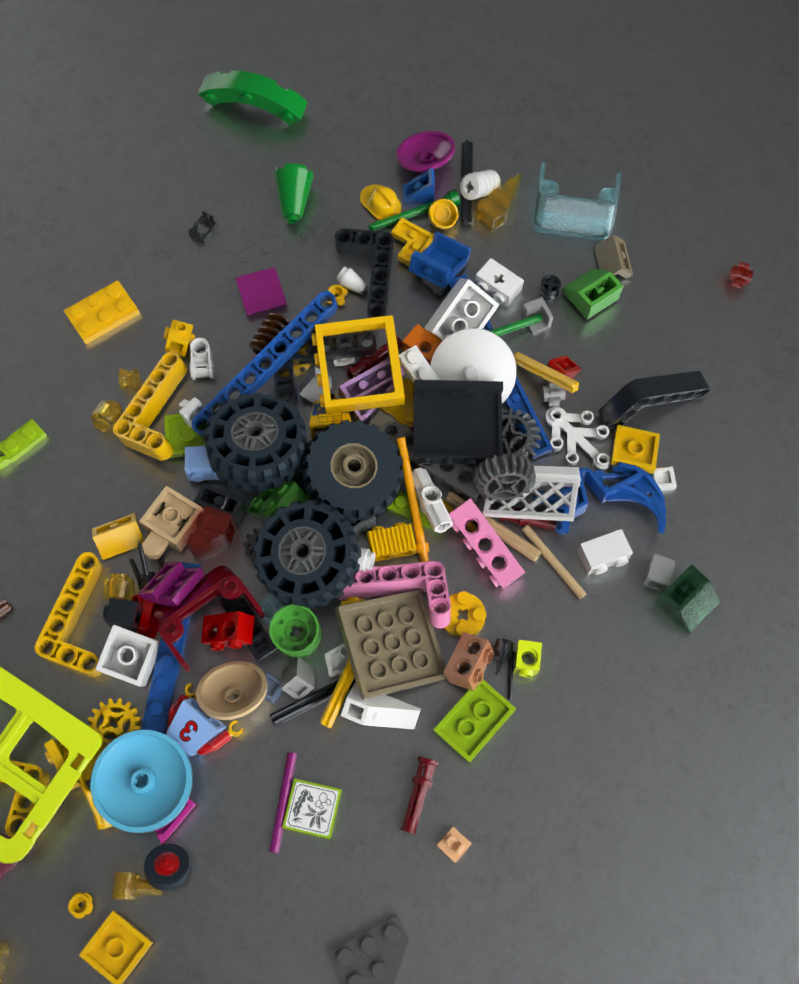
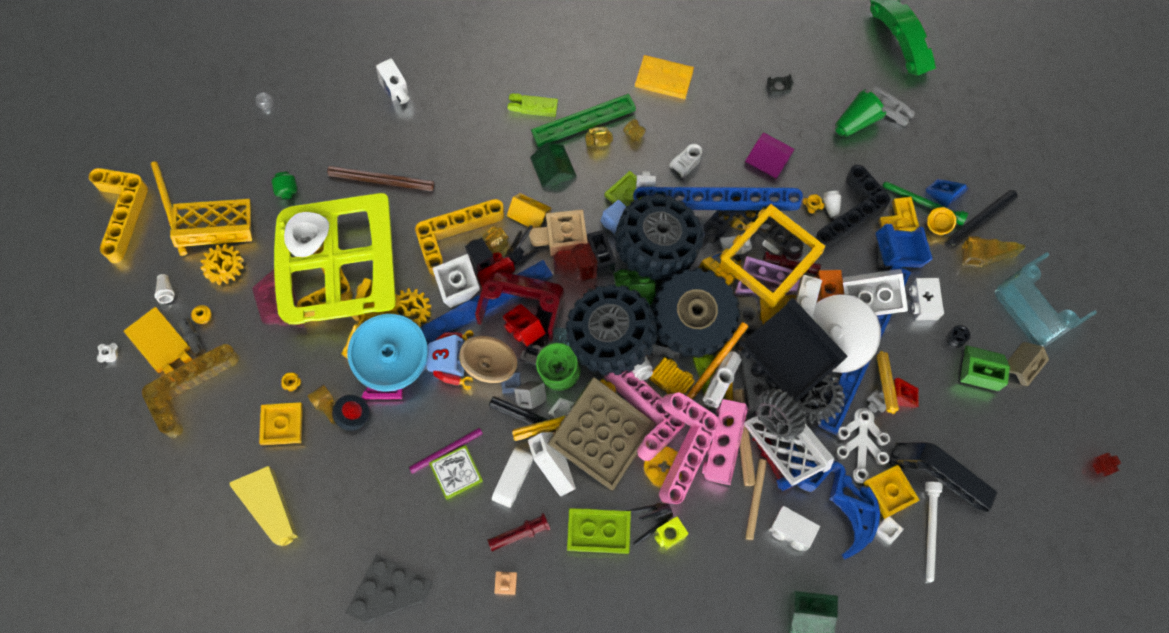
camera: 50 degrees right, 0 degrees up
yellow beam [113,351,187,461] -> none
magenta slope [138,562,205,607] -> none
yellow brick [163,319,195,357] -> none
reddish brown piece [249,313,290,355] -> none
yellow piece [360,184,401,220] -> none
magenta dish [396,131,455,172] -> none
nougat brick [443,632,494,691] -> none
white piece [460,170,501,200] -> none
green bar [490,314,543,336] -> none
light grey panel [521,297,553,334] -> none
light grey panel [642,554,676,592] -> none
none -> white beam [492,447,533,508]
none -> clear green slope [530,142,577,188]
none -> green plate [531,93,636,147]
none -> bright pink beam [659,393,719,504]
none -> light grey hinge [871,86,915,126]
none -> white piece [925,482,942,582]

